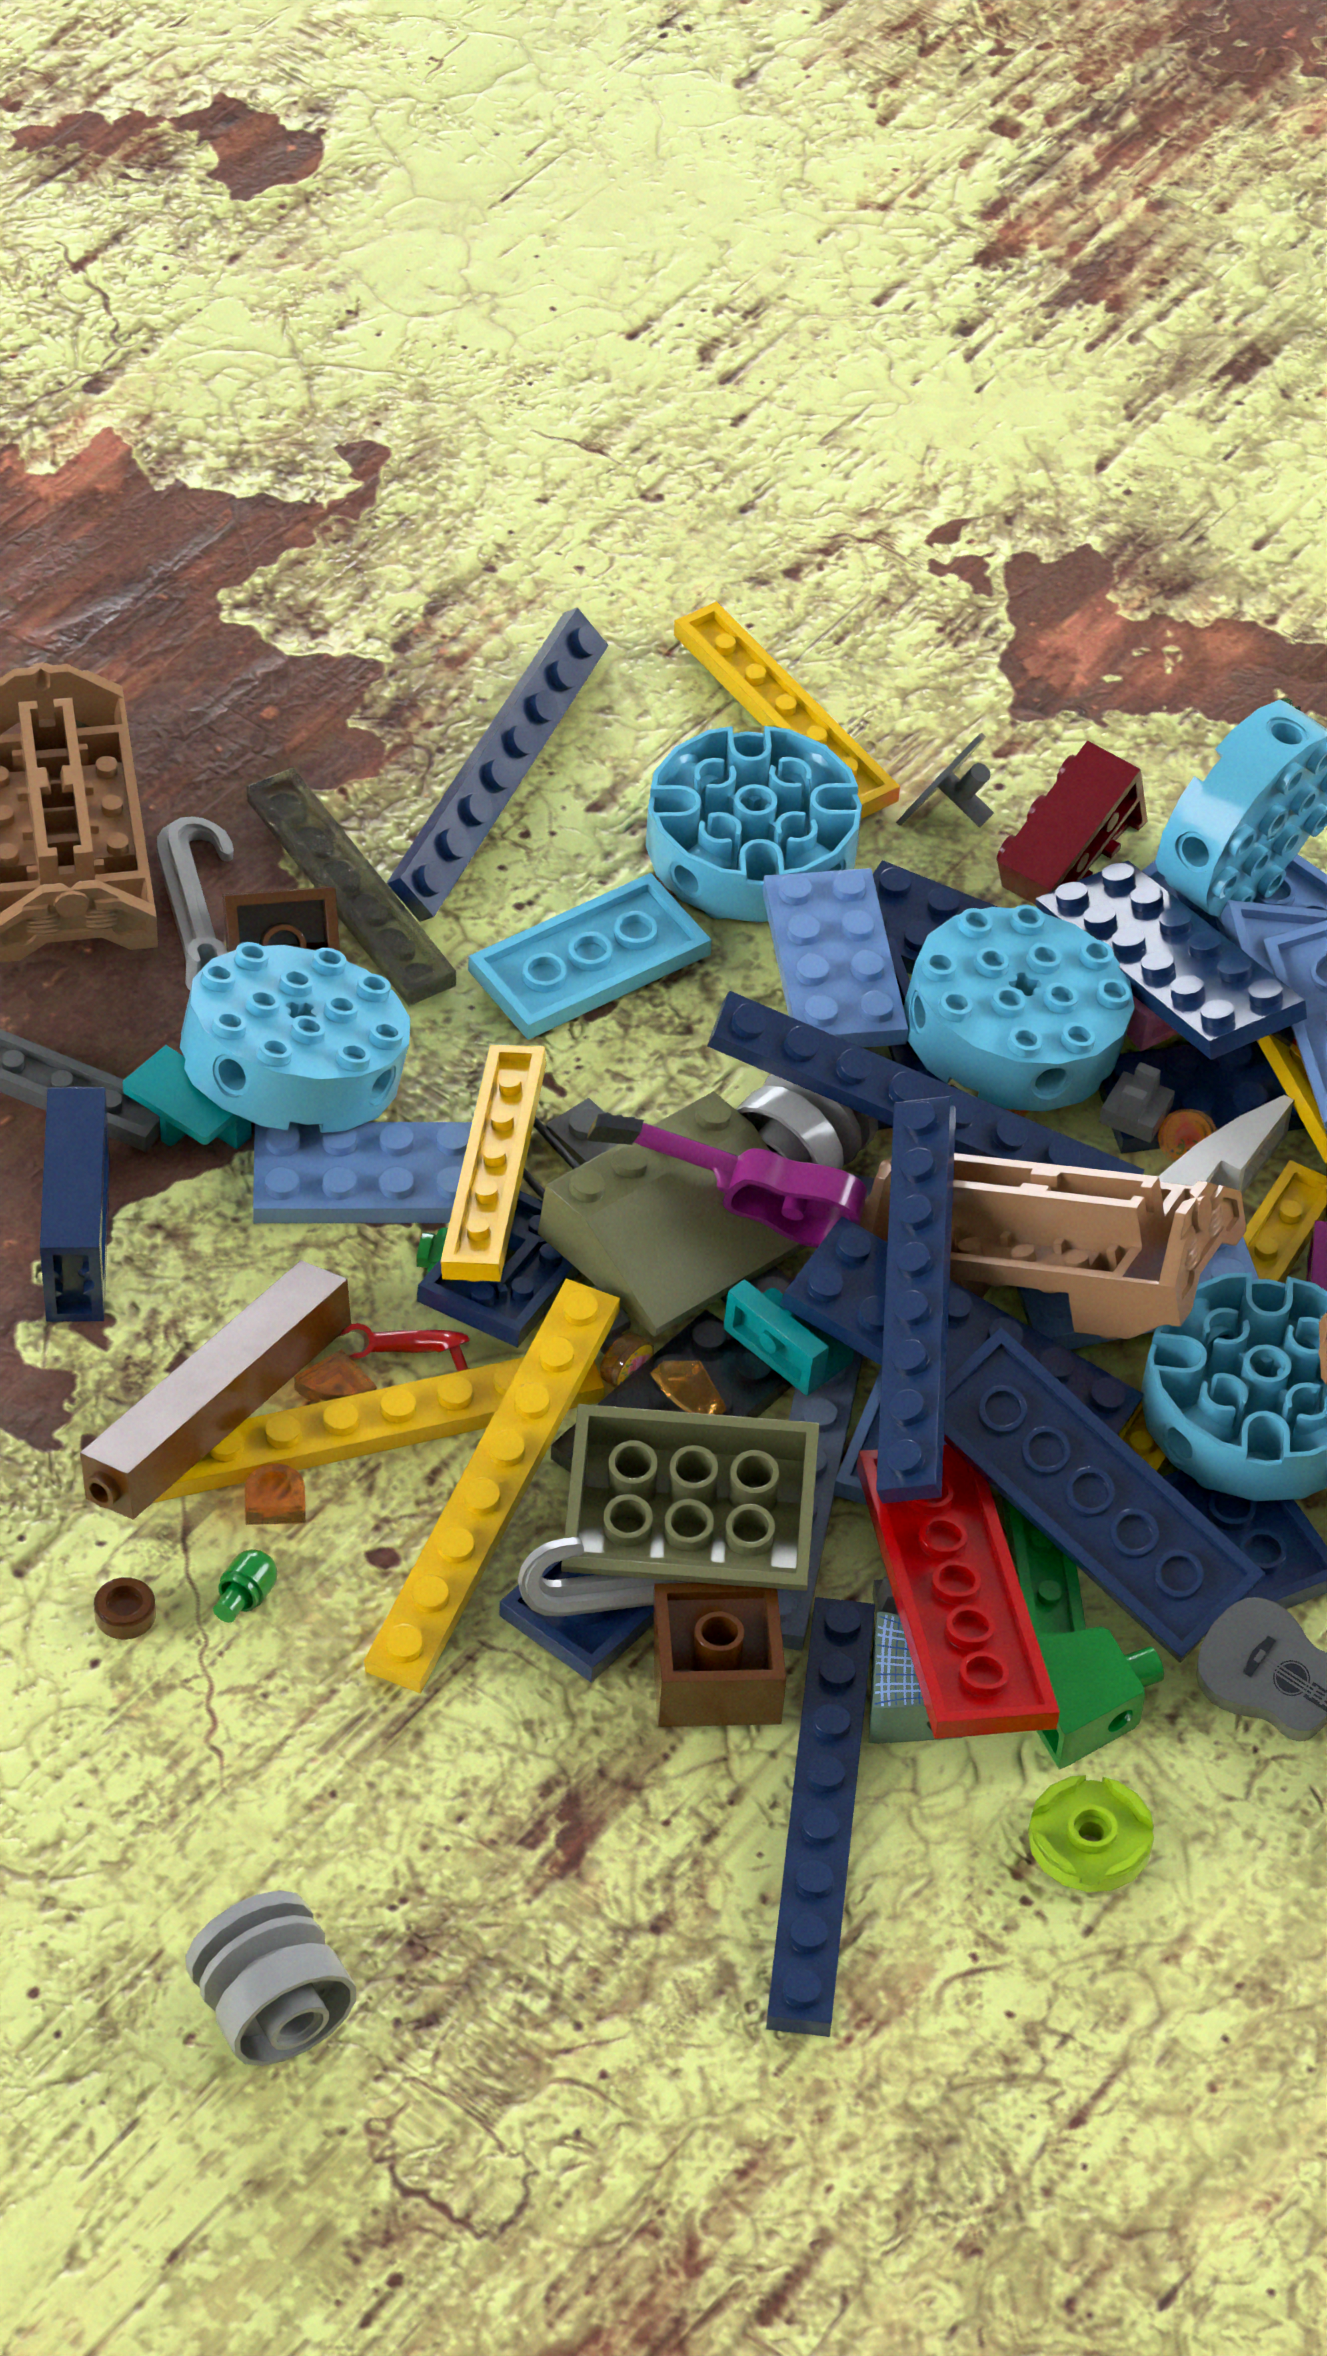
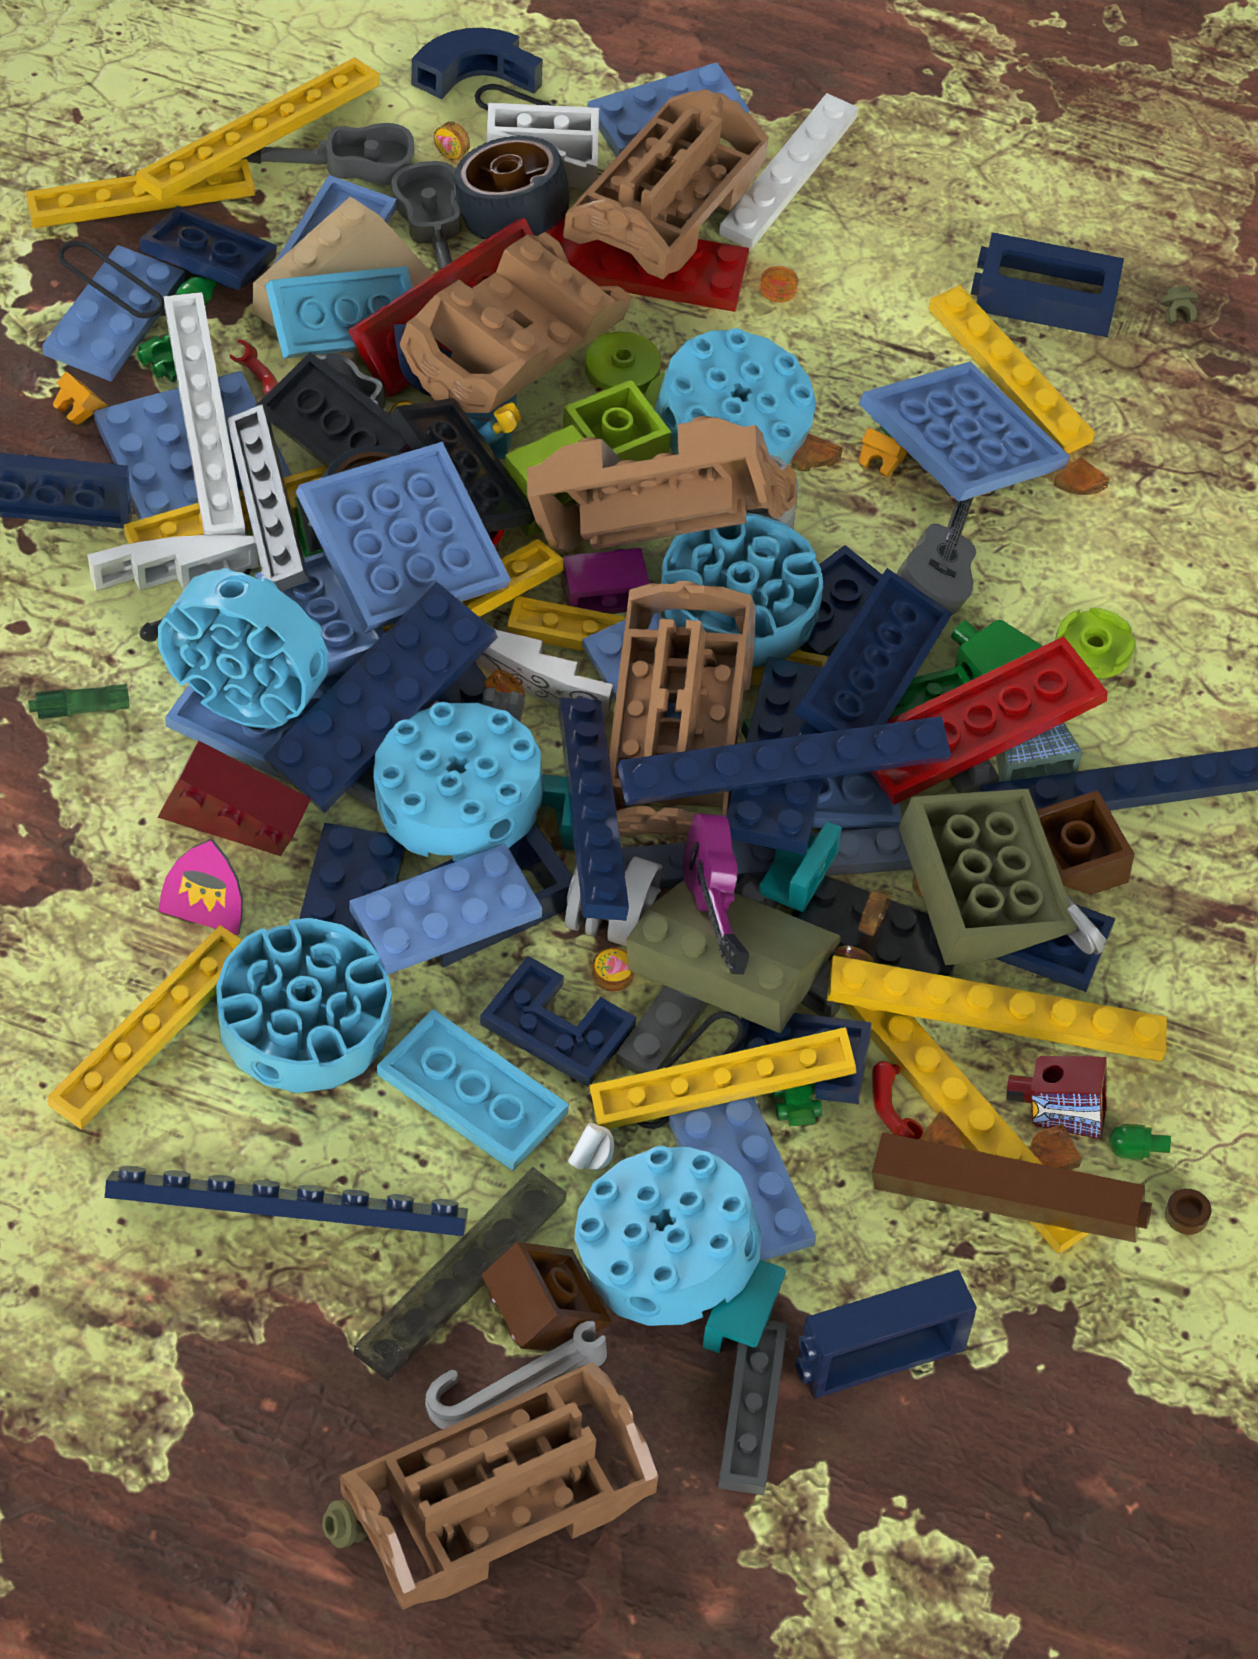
camera: 110 degrees left, 5 degrees up
none -> dark blue plate [480,956,637,1087]
none -> white plate [568,1123,614,1170]
none -> dark red torso [1006,1056,1108,1139]

